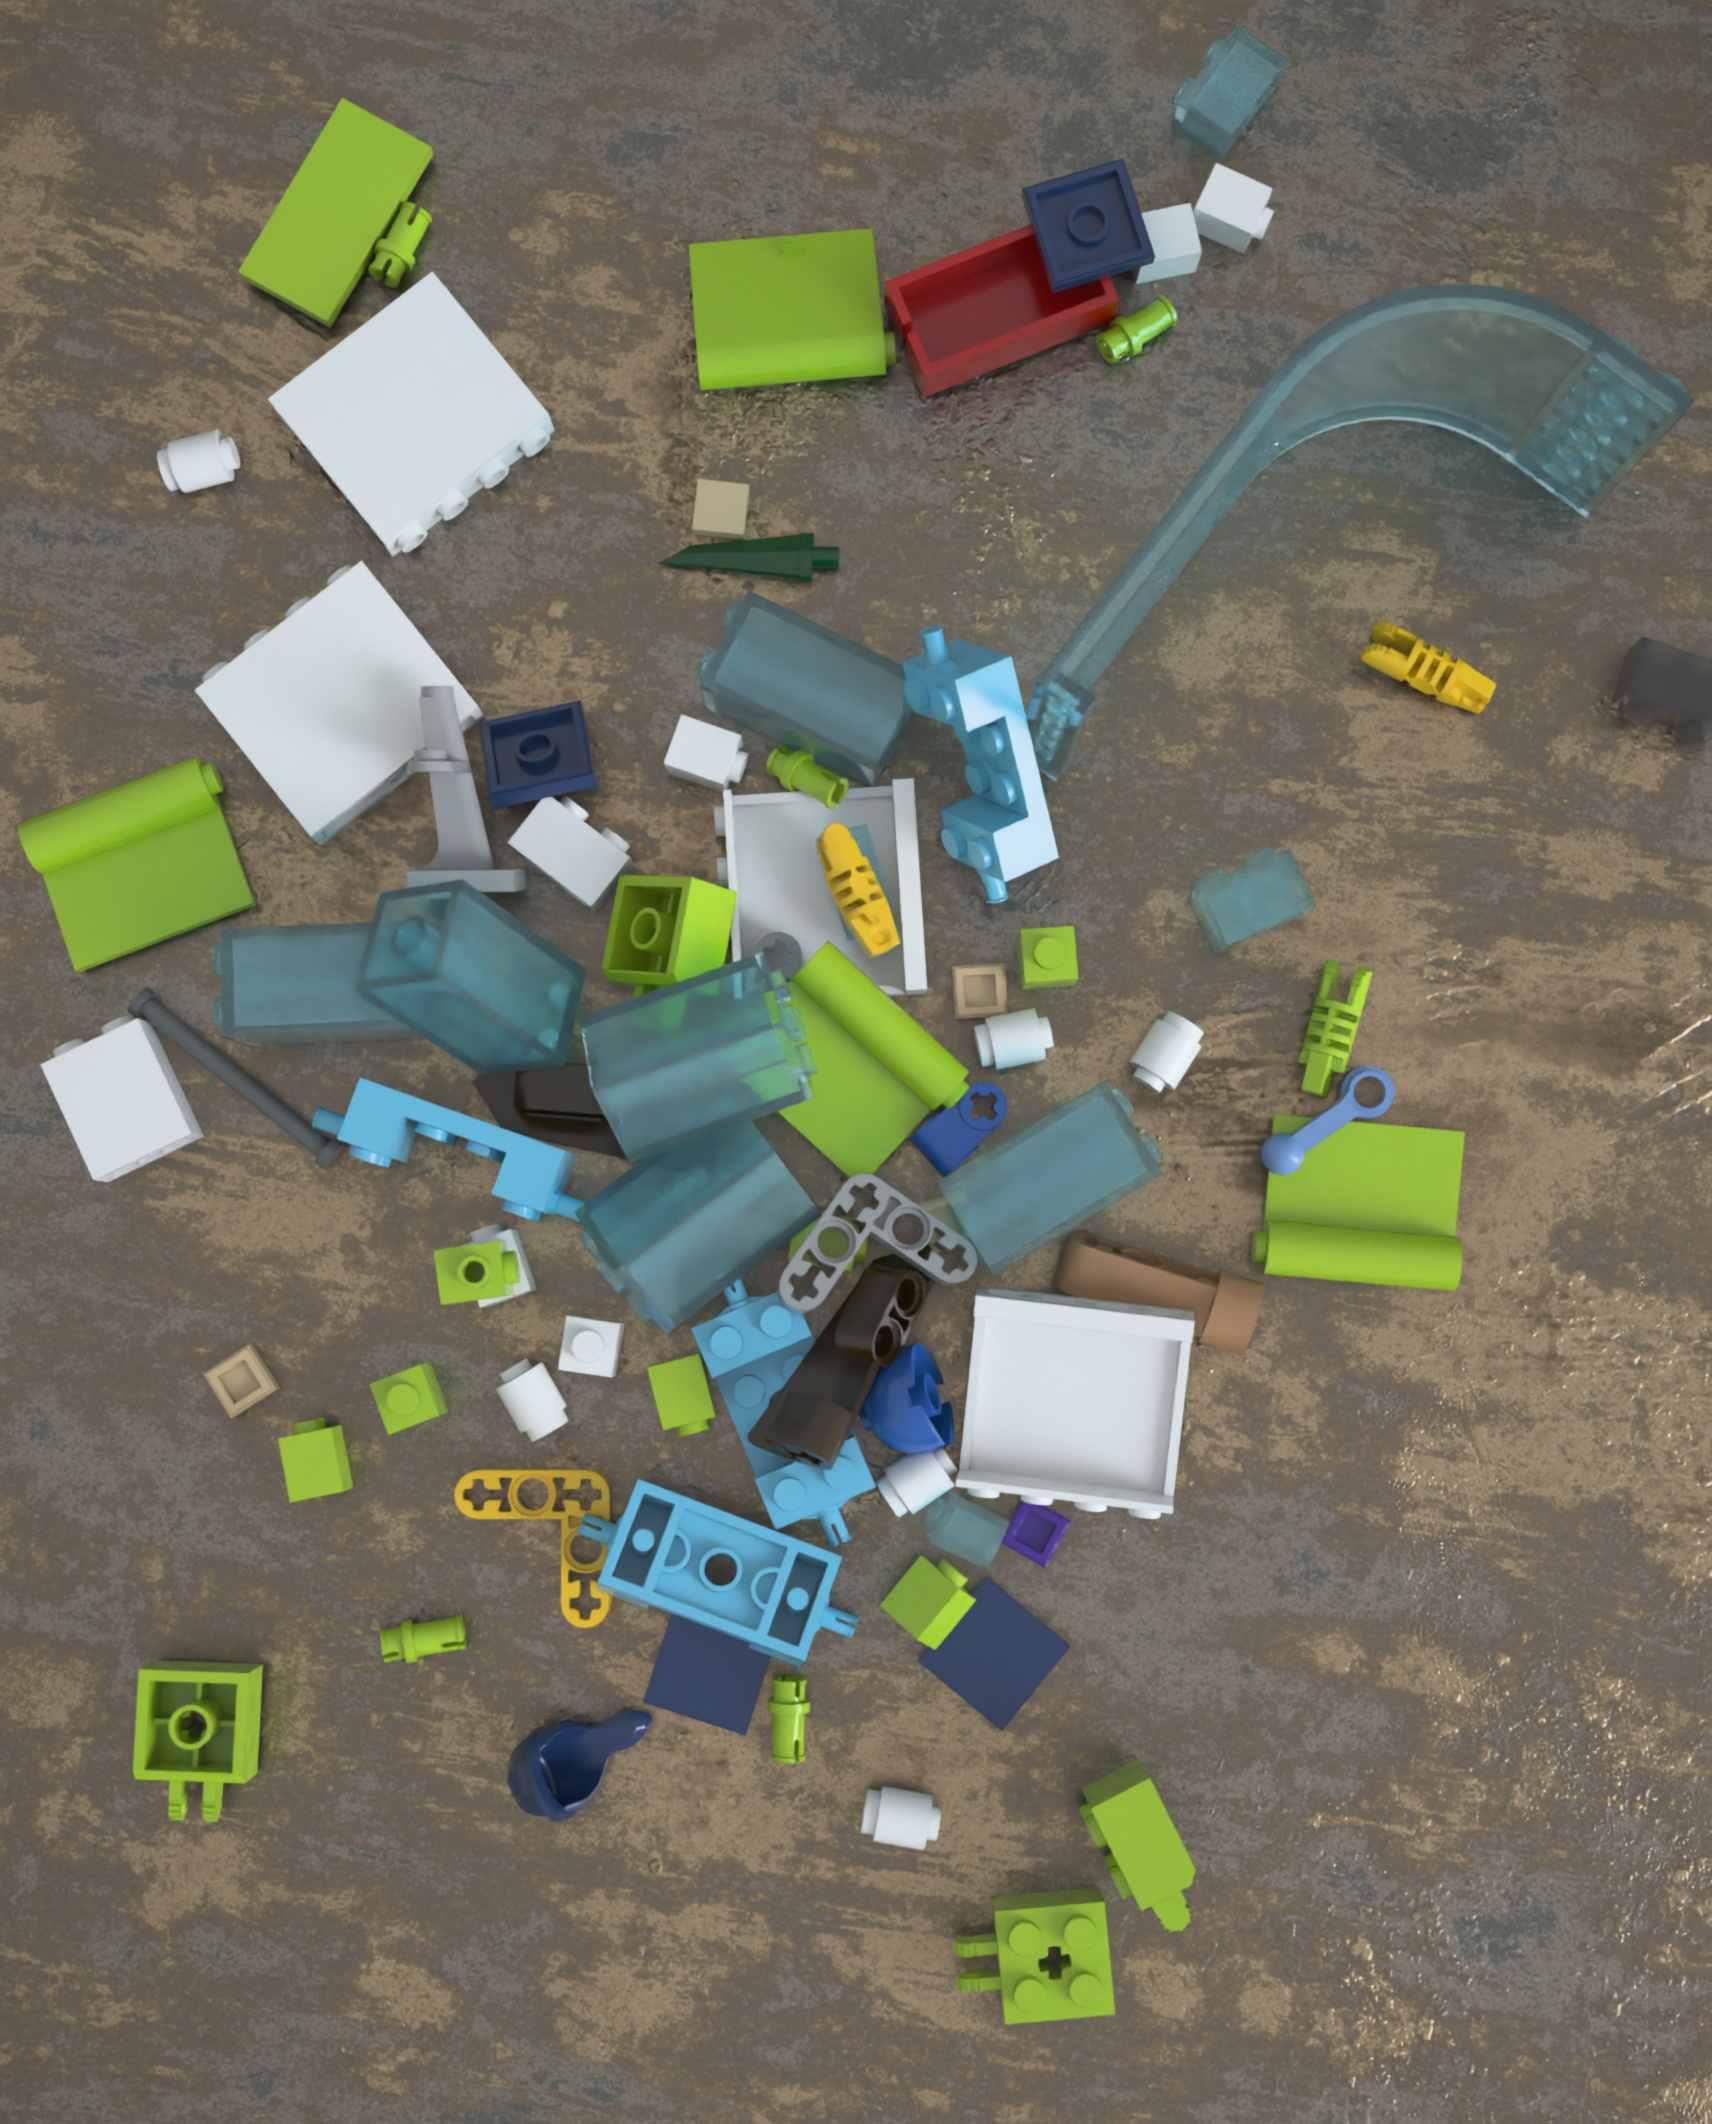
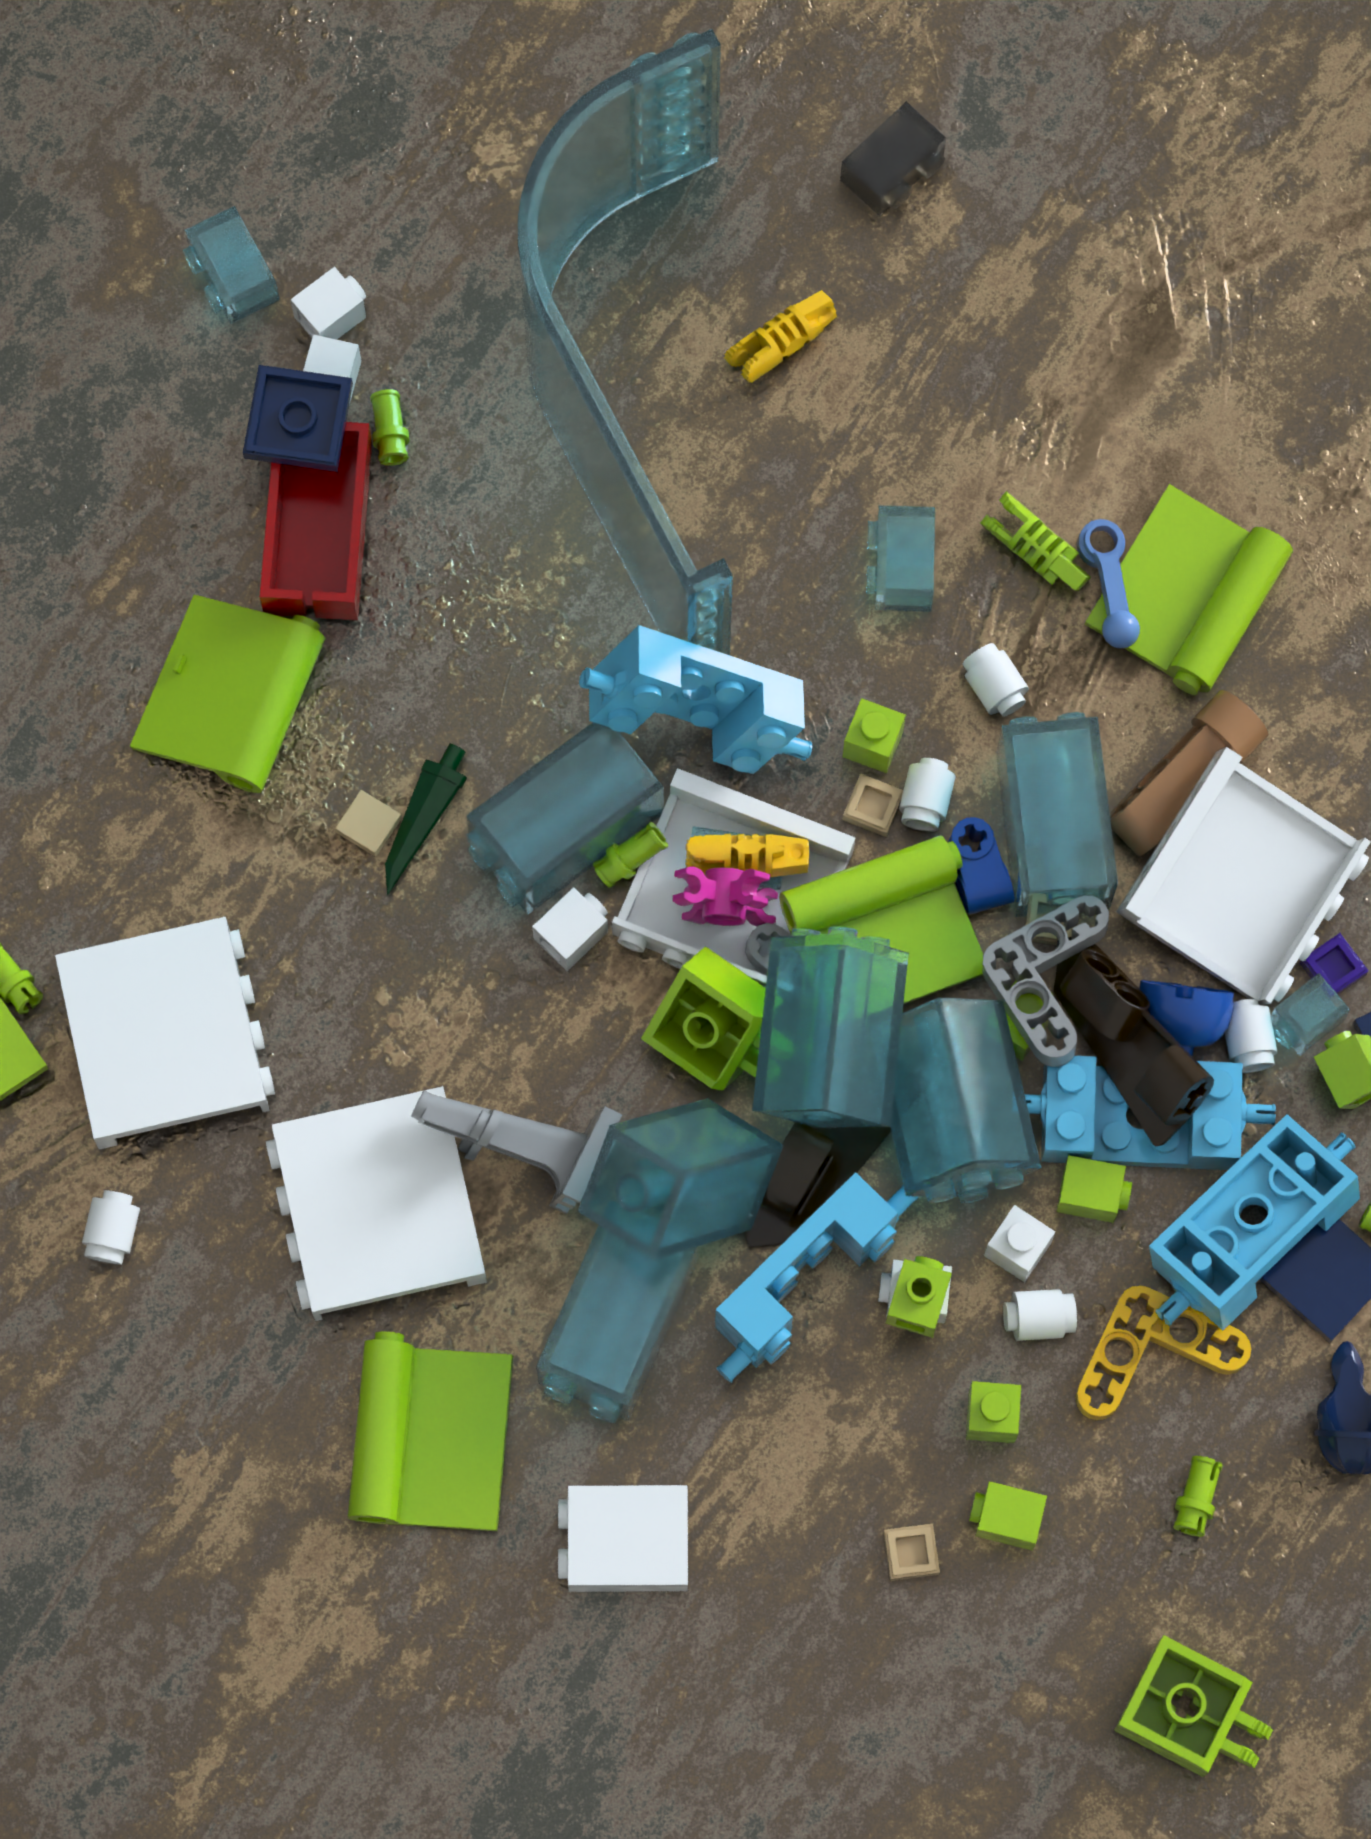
camera: 65 degrees left, 10 degrees down
dark grey bar [127,987,344,1169] -> none
dark blue tile [479,700,597,809] -> none
white brick [507,795,634,914] -> none
none -> dark pink pin [672,867,778,927]

